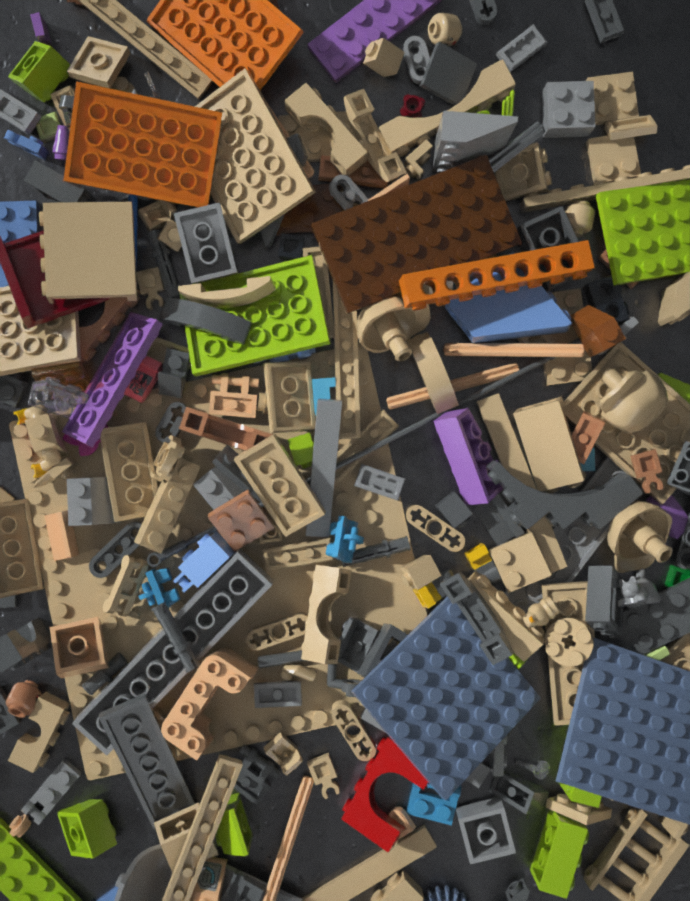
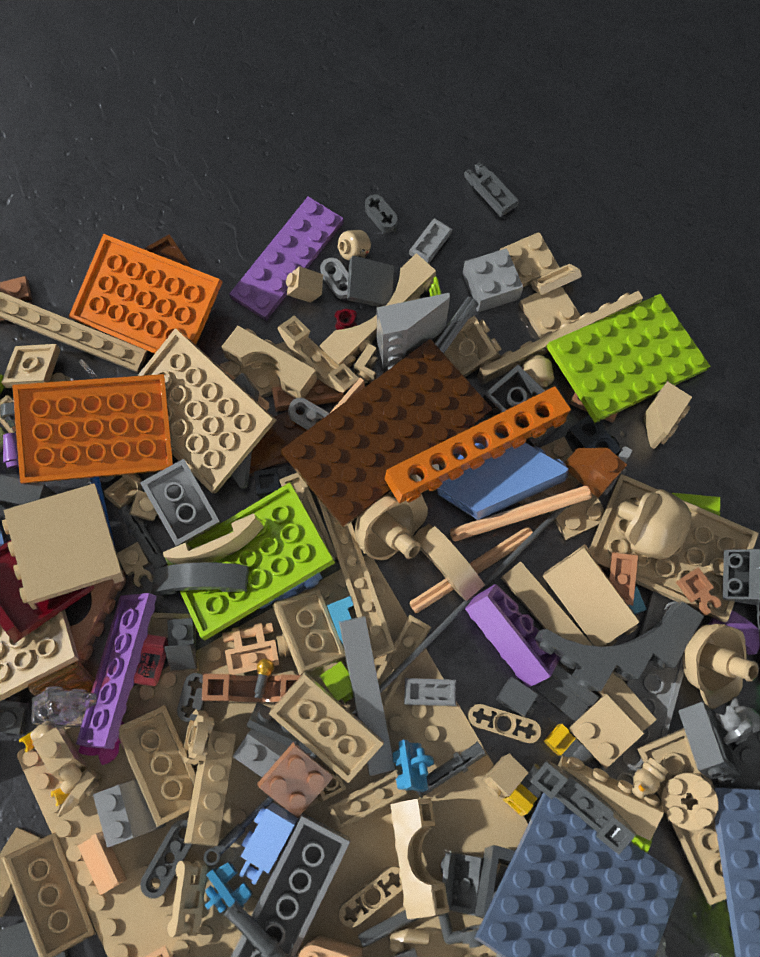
camera: 10 degrees left, 15 degrees down
none -> piece [254,659,274,699]

